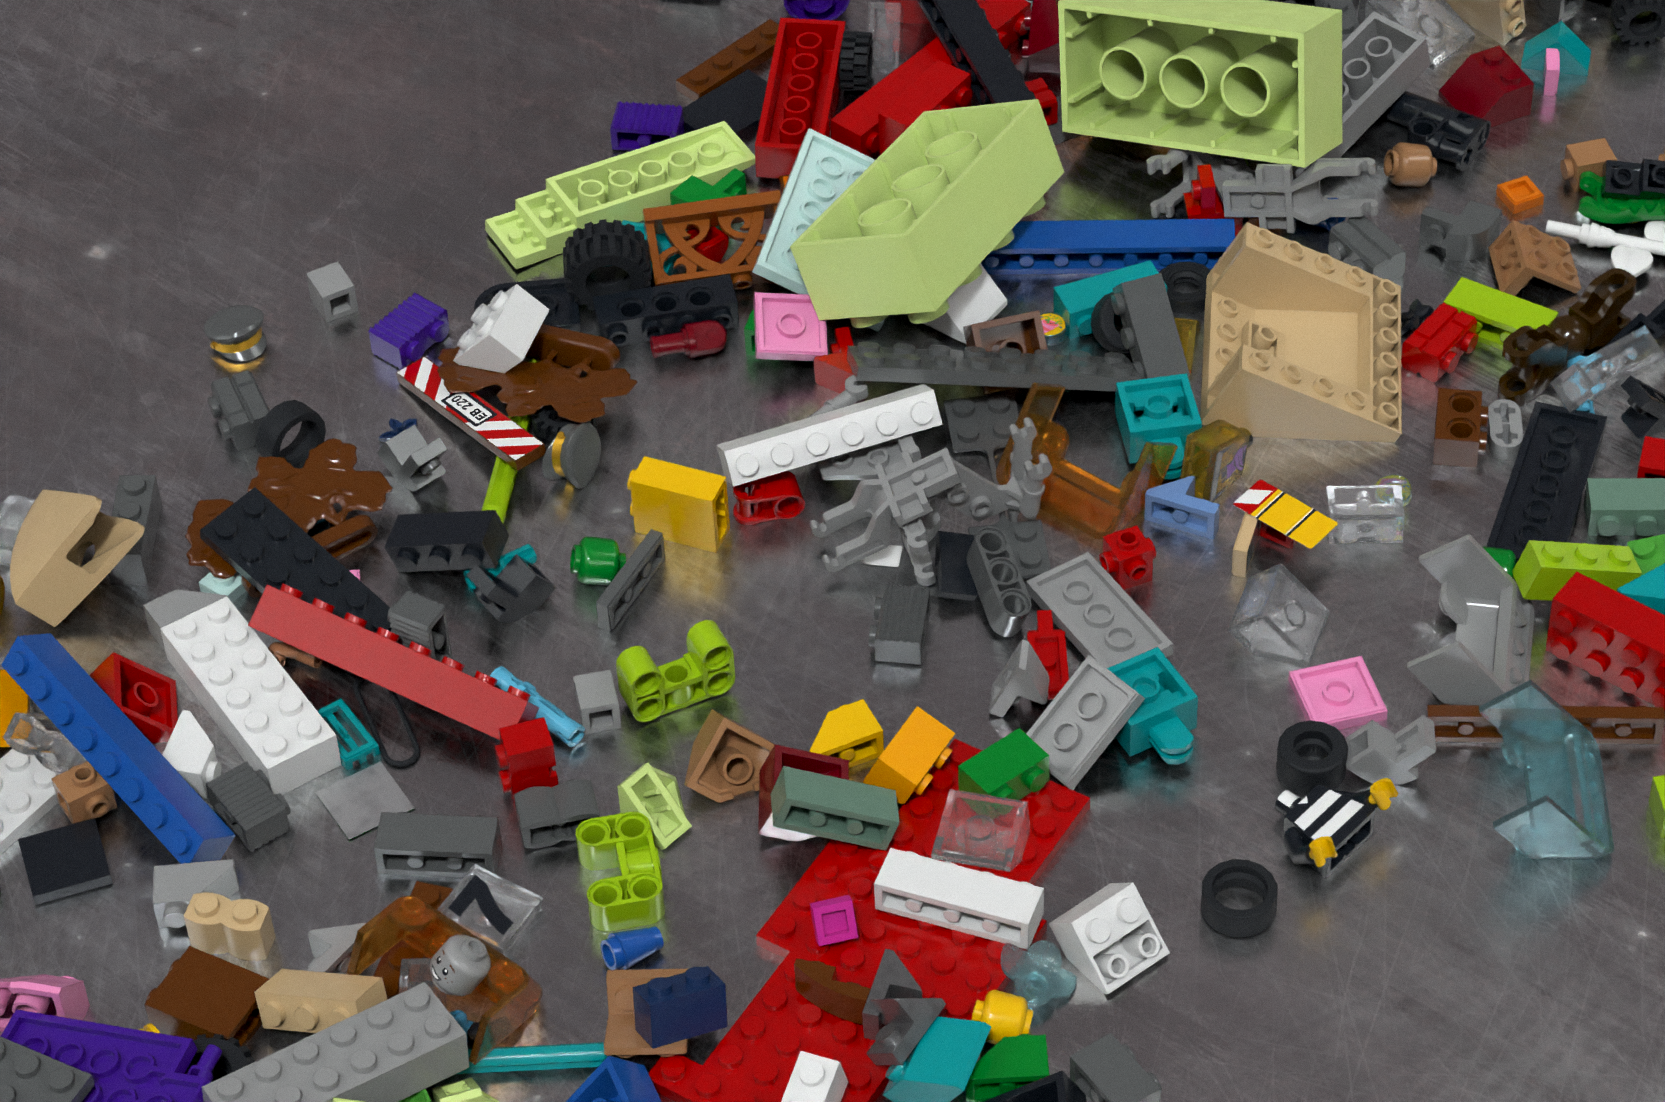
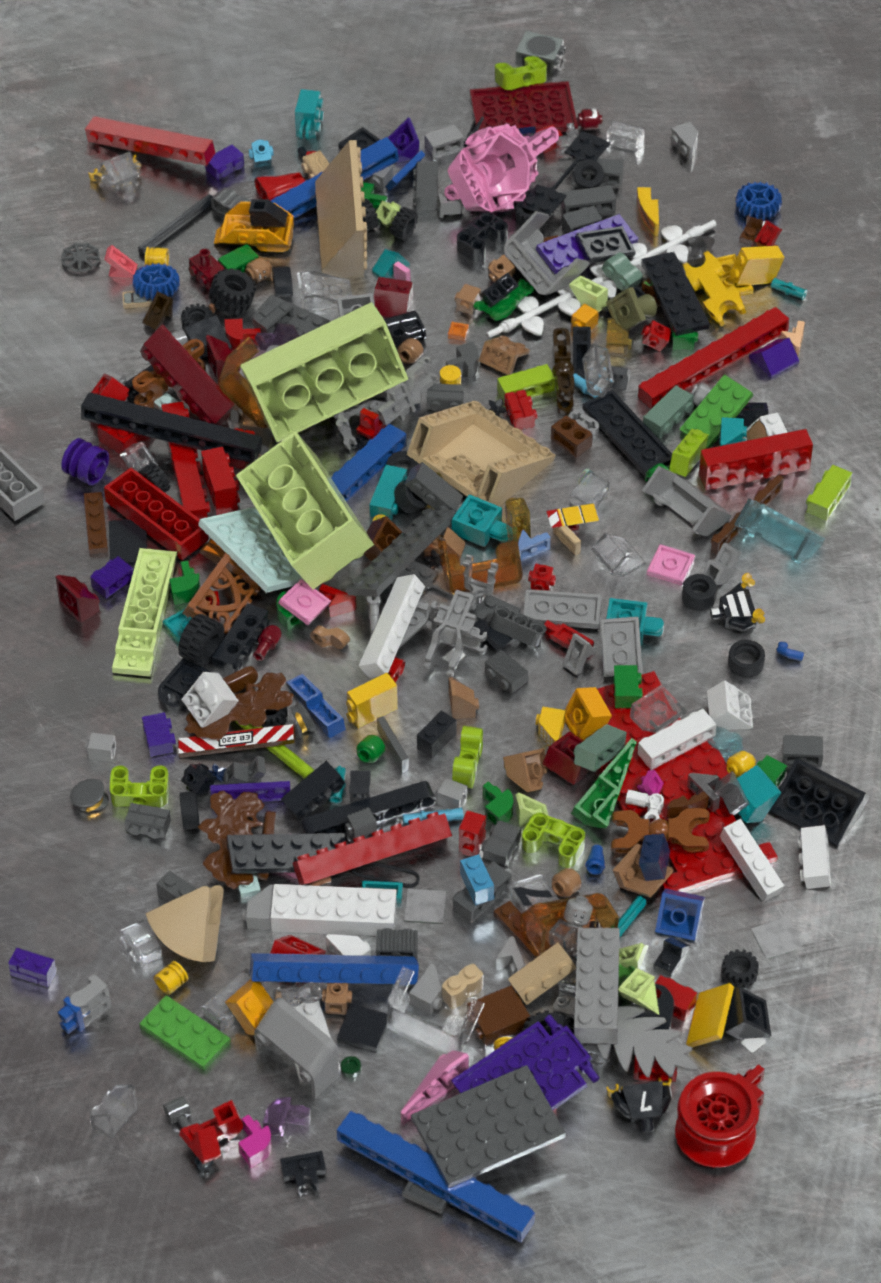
camera: 55 degrees left, 5 degrees up
none -> dark red slope [55,575,100,623]
none -> lime beam [109,765,170,807]
none -> black brick [181,763,217,794]
none -> dark purple plate [210,781,291,802]
none -> blue slope [286,674,346,738]
none -> black beam [300,781,436,834]
none -> medium nougat piece [310,625,350,650]
none -> clear windscreen [387,967,485,1054]
none -> black brick [417,710,457,758]
none -> medium nougat slope [424,527,465,559]
none -> yellow piece [440,365,461,385]
none -> medium nougat slope [448,677,479,719]
none -> dark azure brick [460,854,494,906]
none -> green brick [482,781,514,825]
none -> medium nougat head [551,868,582,898]
none -> green wedge [571,738,637,829]
none -> dark orange piece [611,808,710,854]
none -> white bar [625,790,664,820]
none -> blue arm [776,641,804,661]

